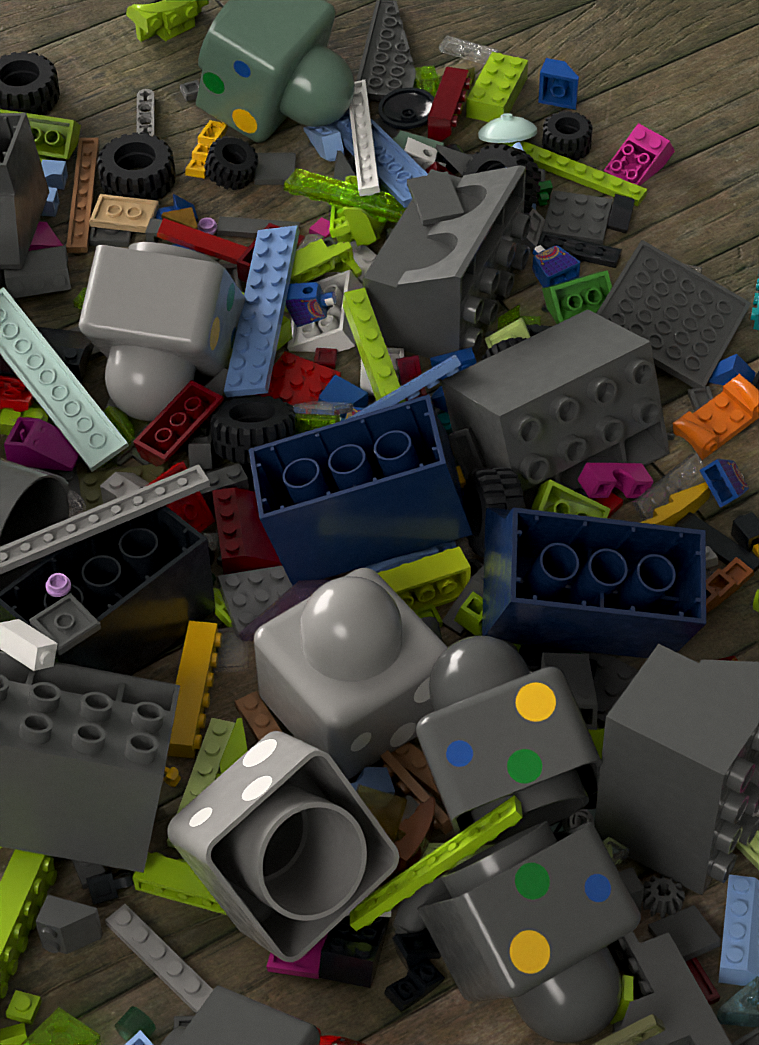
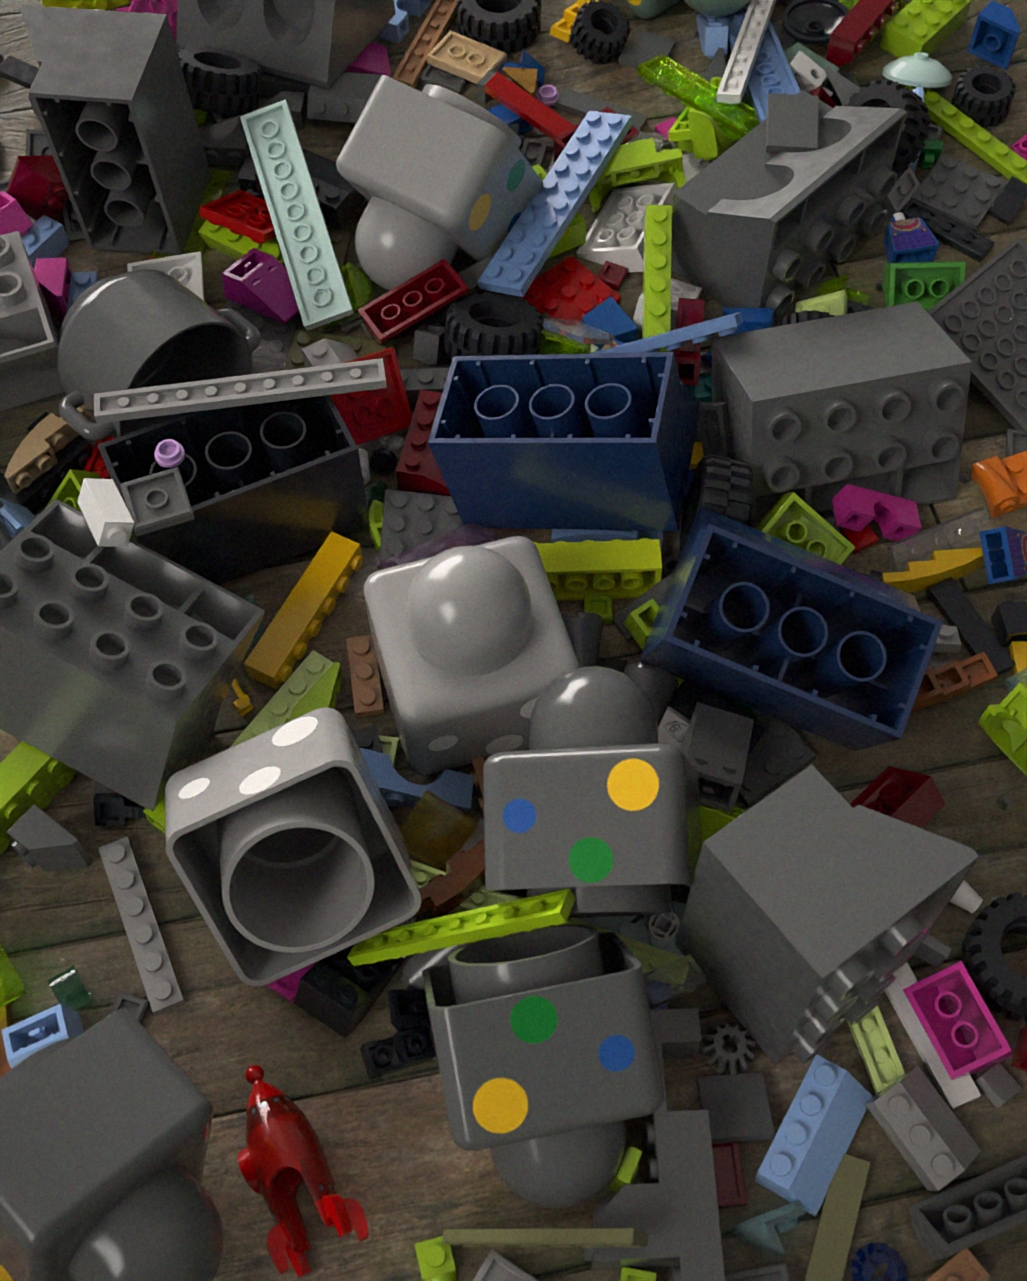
camera: 20 degrees right, 10 degrees up
blue torso [285,282,337,327] -> none

